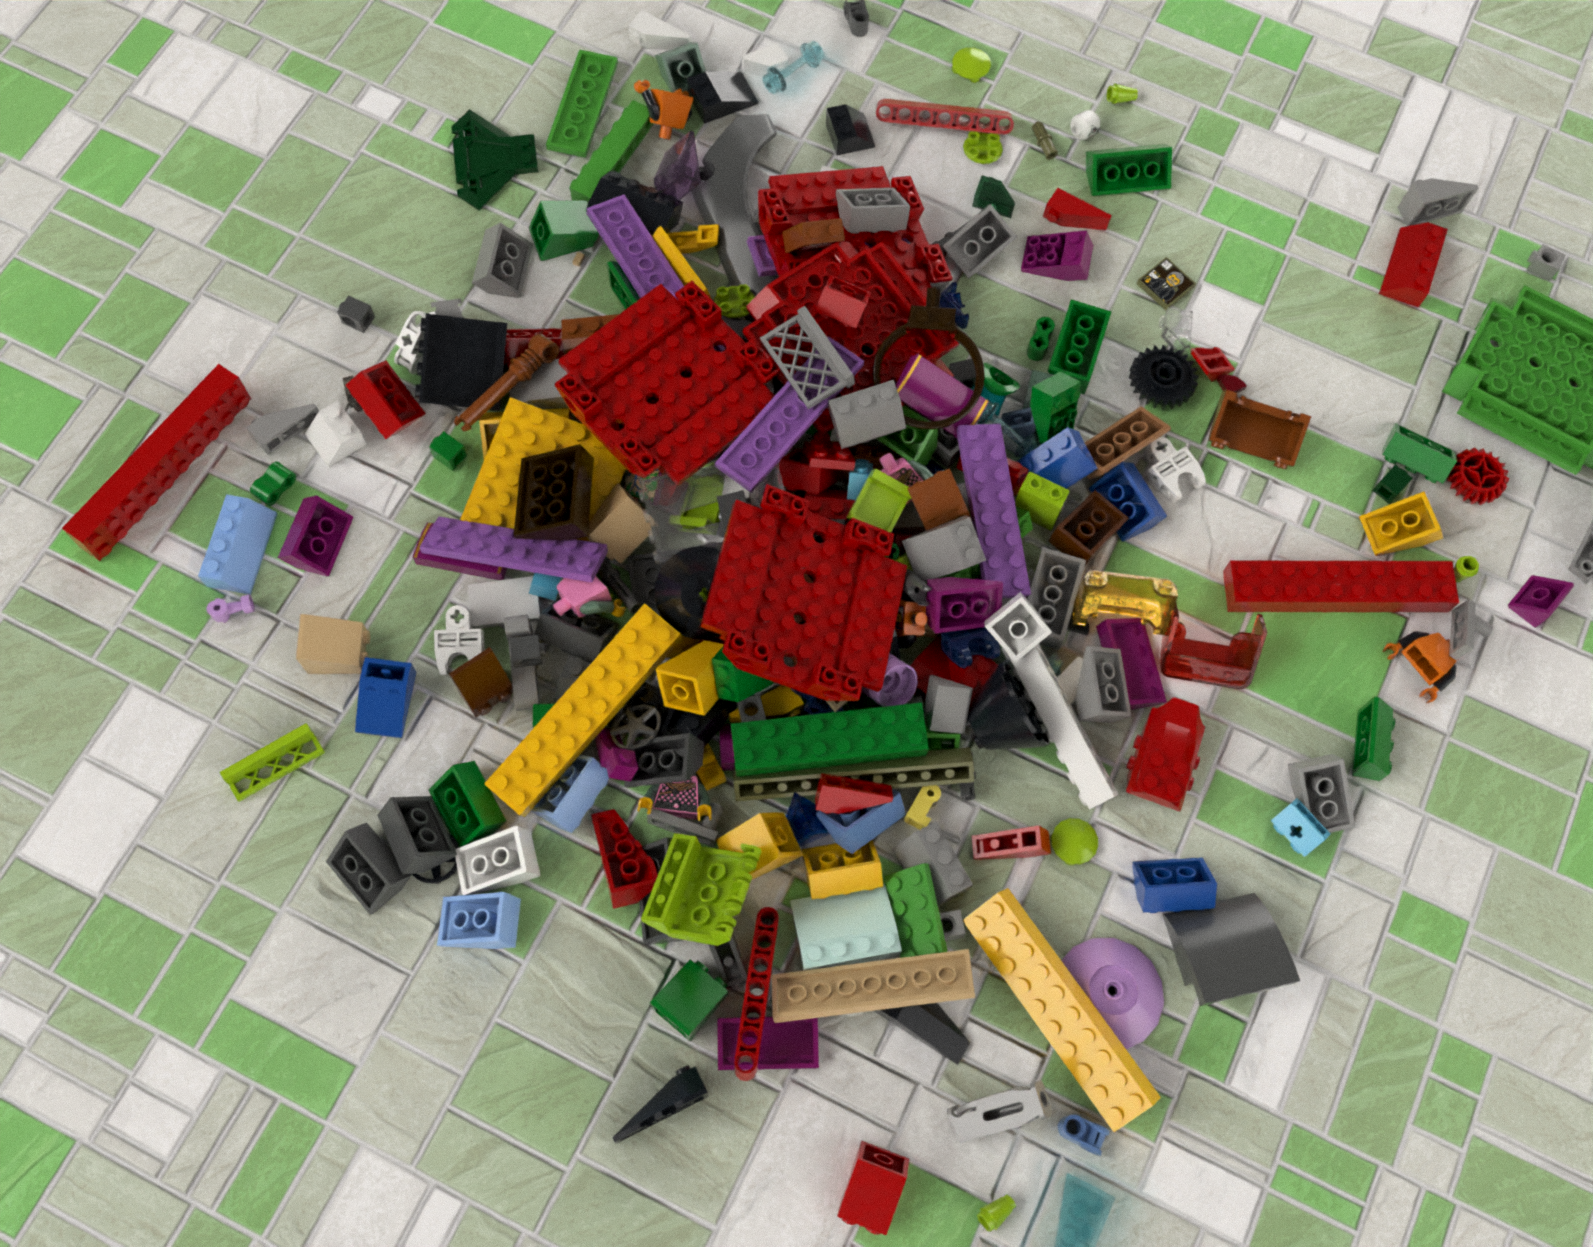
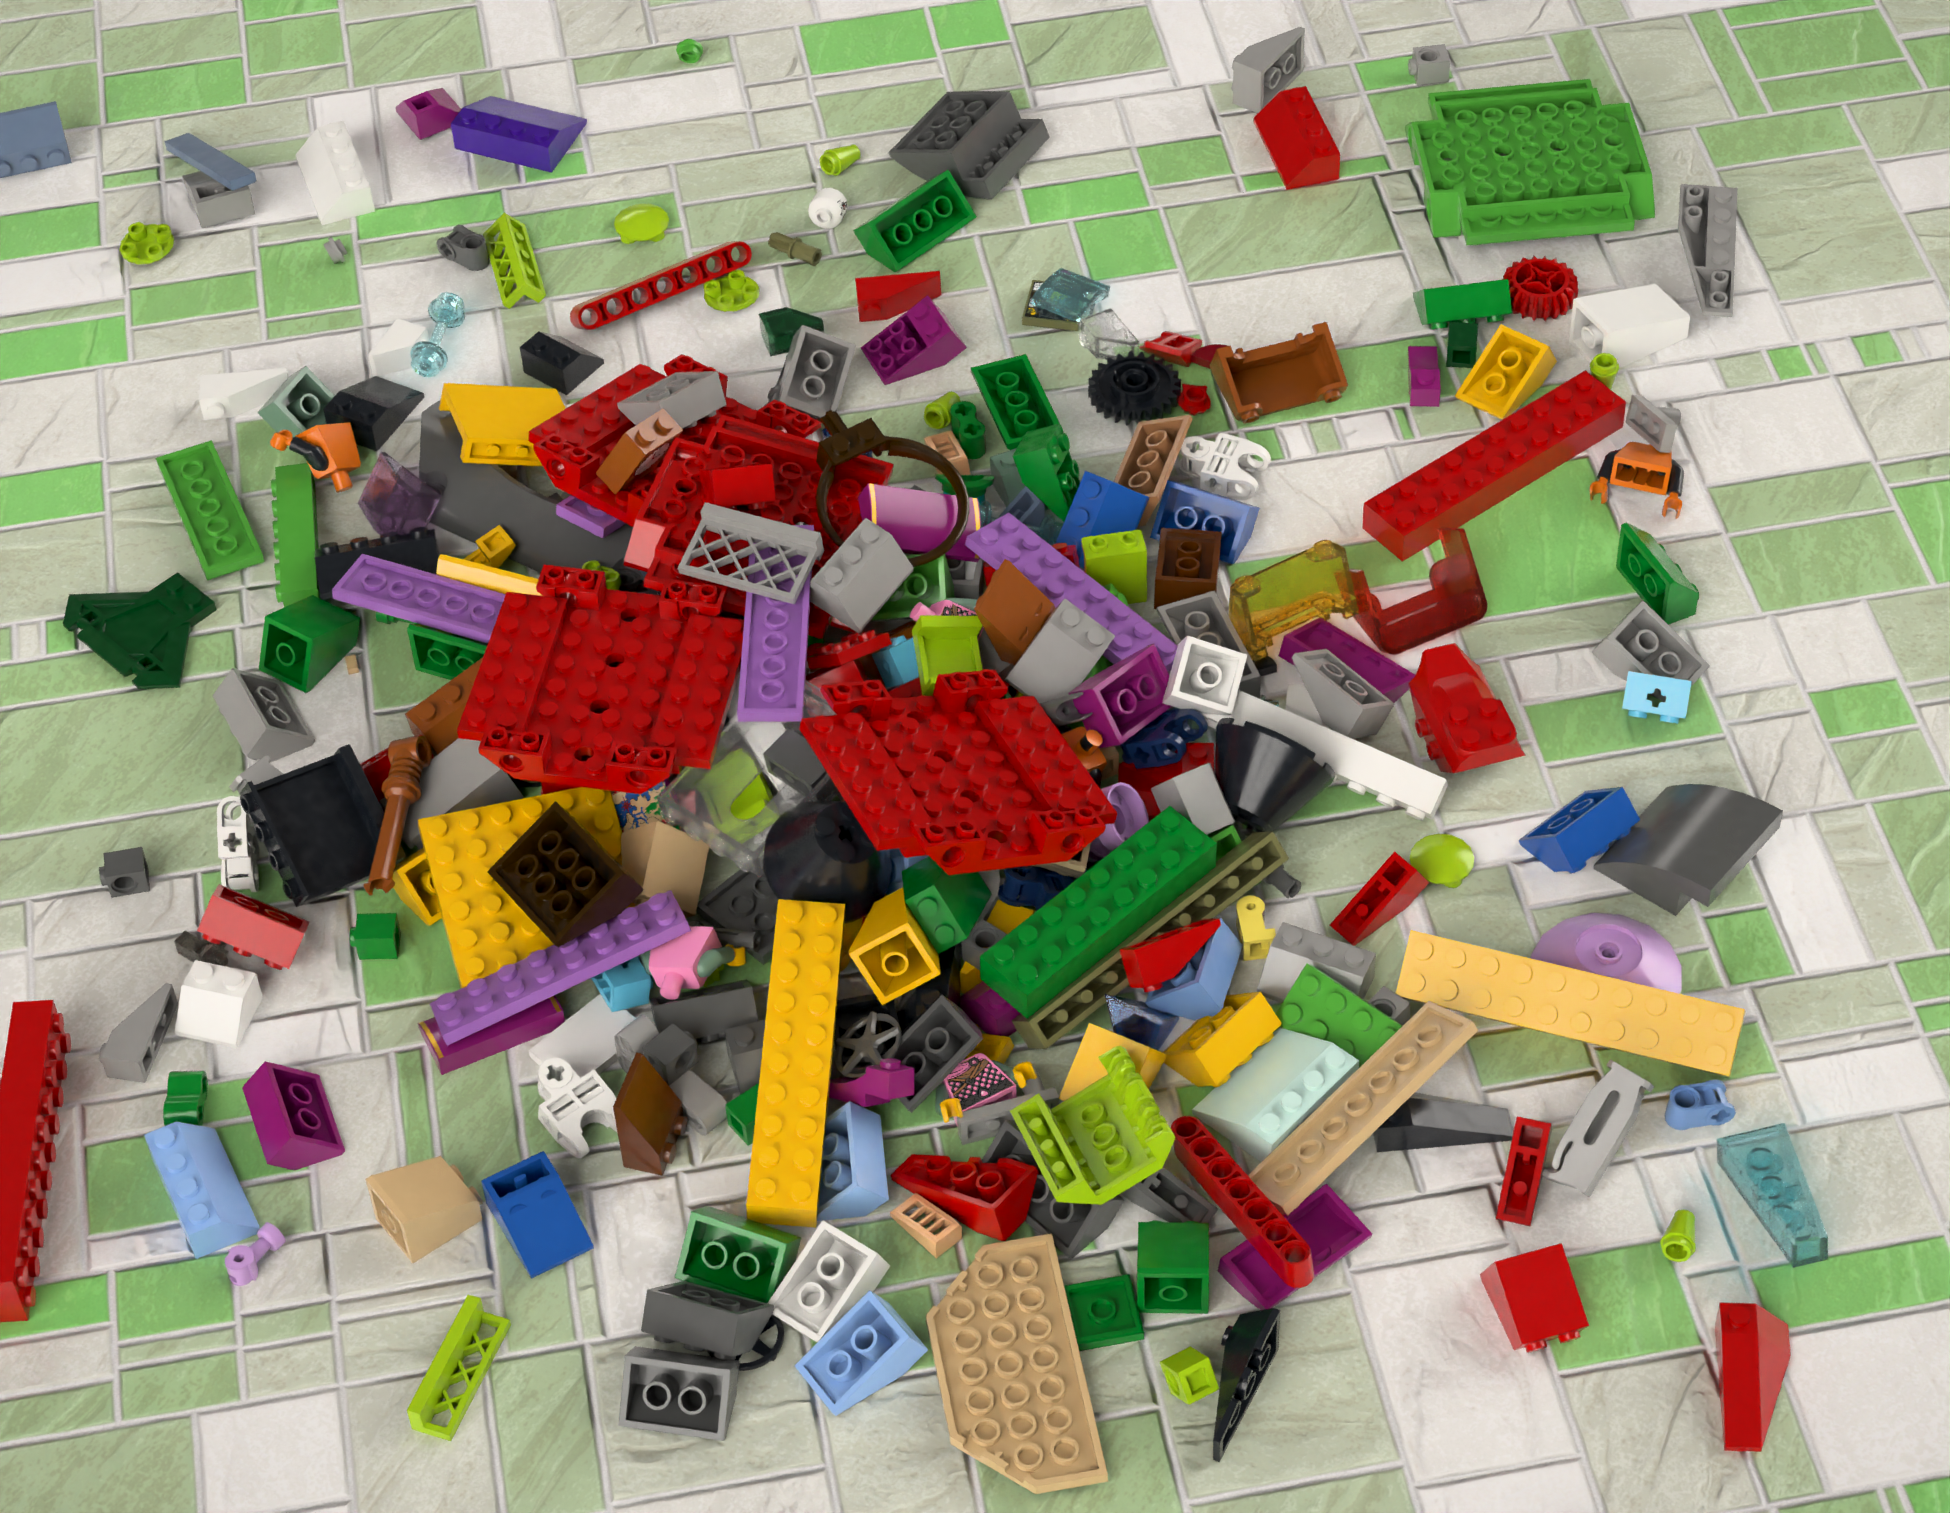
camera: 30 degrees left, 20 degrees down
magenta slope [1508,575,1574,628] -> none
none -> yellow panel [439,383,566,466]
none -> lime fence [483,212,546,309]
none -> dark grey slope [889,91,1050,199]
none -> light nougat slope [890,1193,962,1259]
none -> lime cone [924,391,961,429]
none -> light nougat slope [924,430,970,475]
none -> tan plate [926,1233,1108,1494]
none -> clear light blue slope [1030,268,1110,323]
none -> green tile [1064,1274,1144,1351]
none -> lime brick [1160,1346,1219,1405]
none -> red animal [1178,384,1211,416]
none -> magenta slope [1408,346,1441,407]
none -> red slope [1496,1116,1552,1226]
none -> white slope [1569,284,1690,368]

